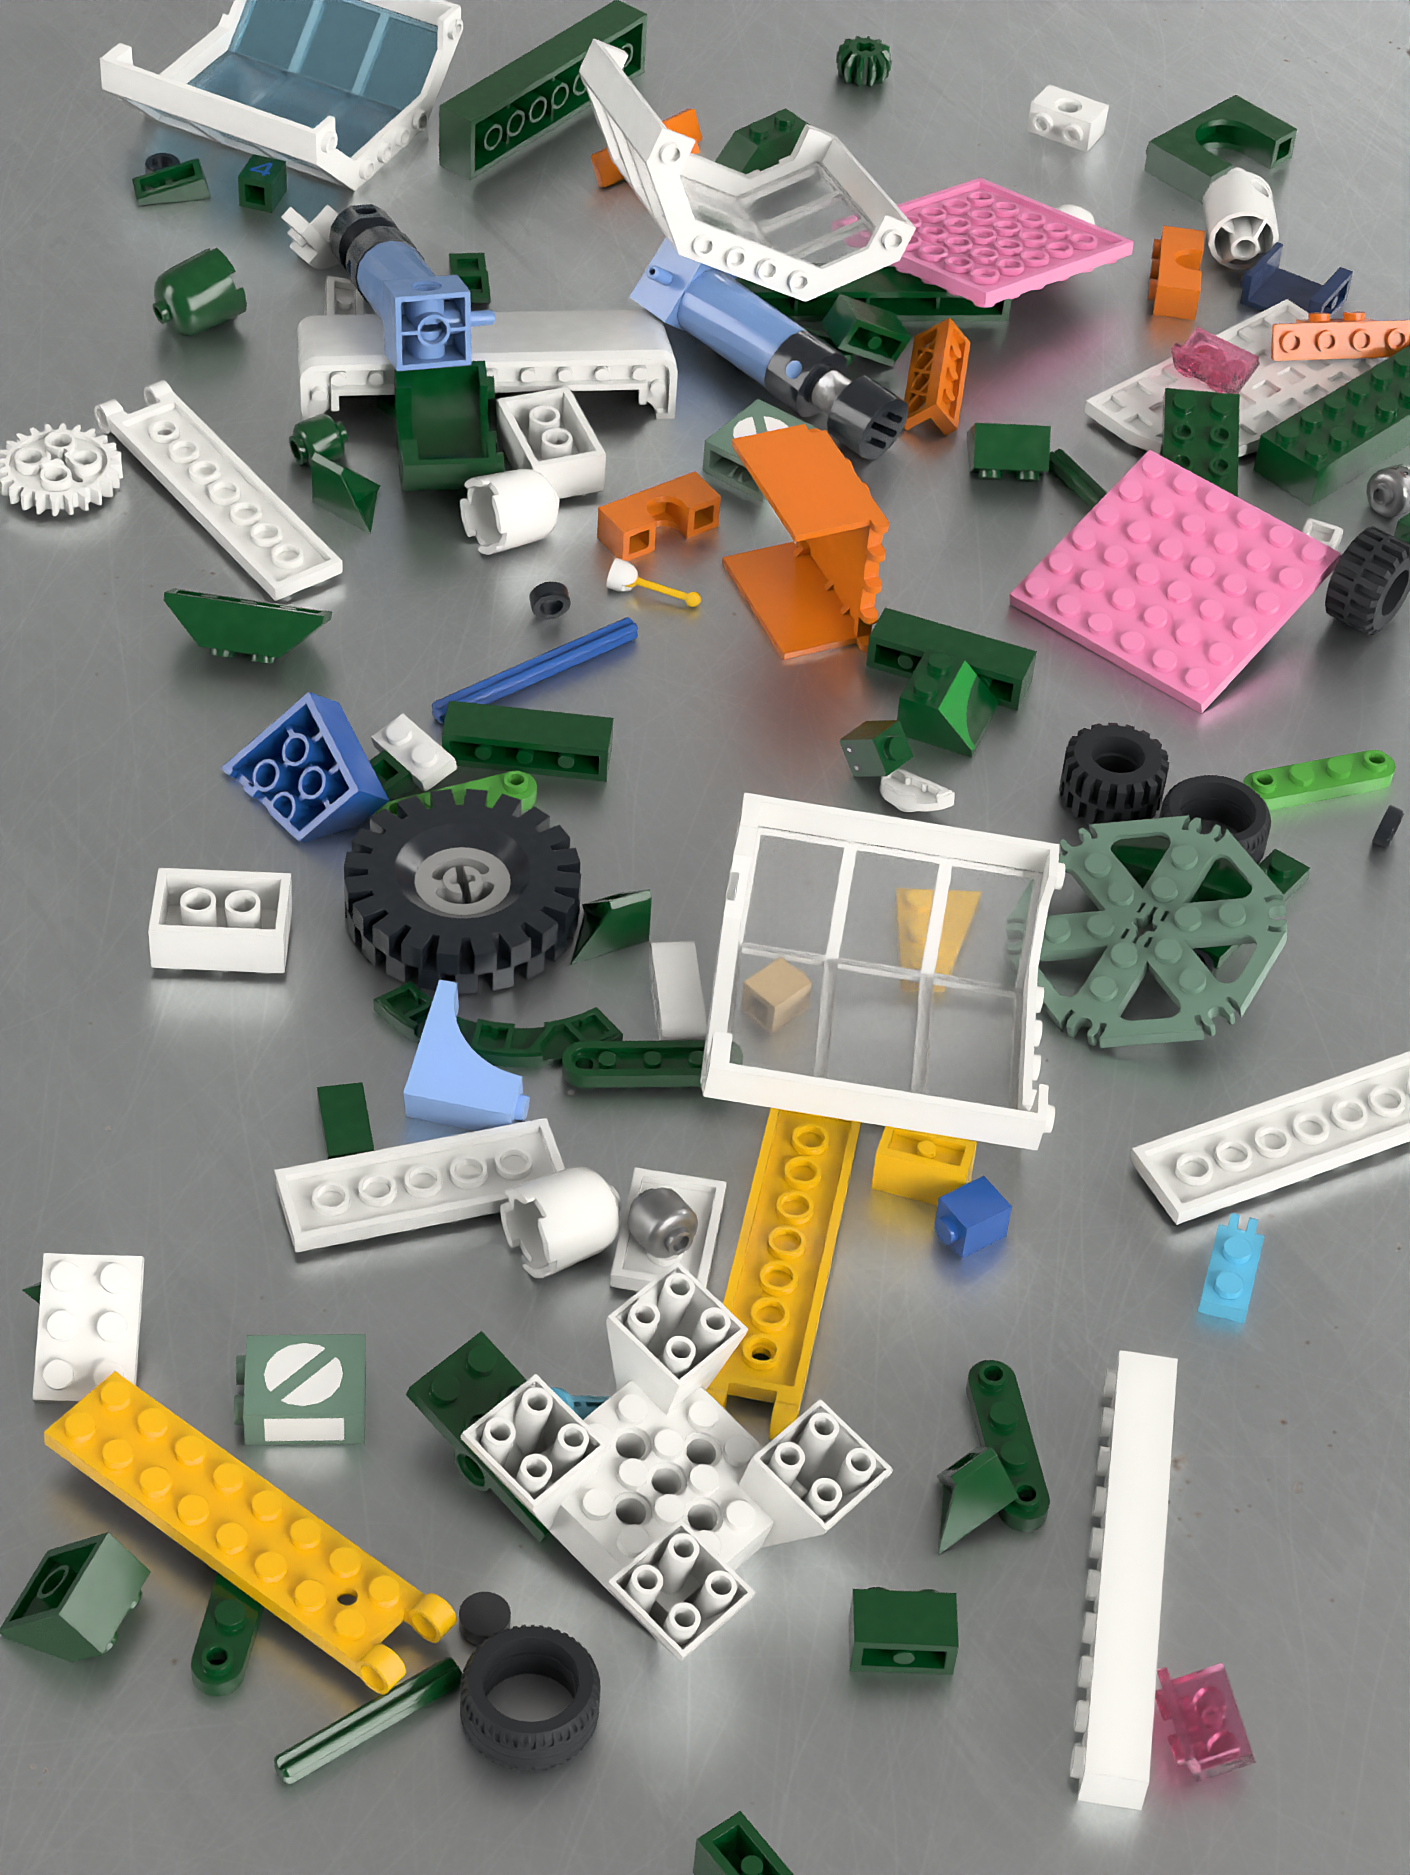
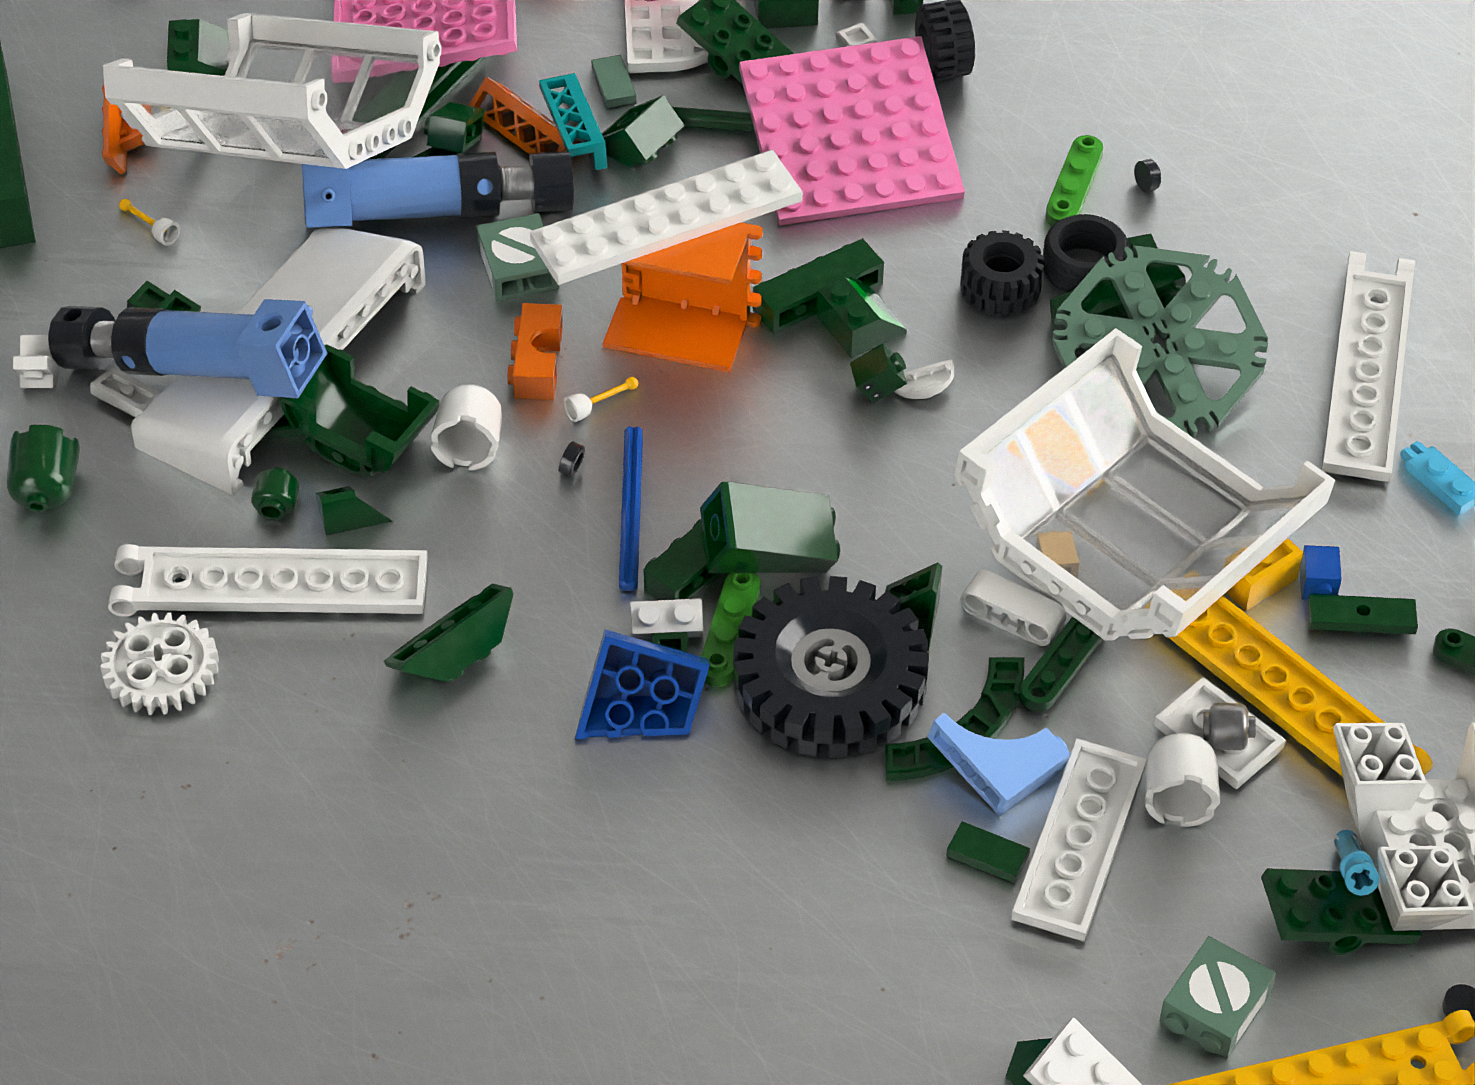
camera: 50 degrees left, 5 degrees up
white brick [148,868,292,973] -> none
white brick [496,387,606,499] -> none
none -> white hinge [119,199,180,246]
none -> white plate [530,150,803,285]
none -> teal fence [539,73,608,170]
none -> sand green tile [591,54,636,108]
none -> slope [700,482,840,573]
none -> dark green tile [1308,594,1418,634]

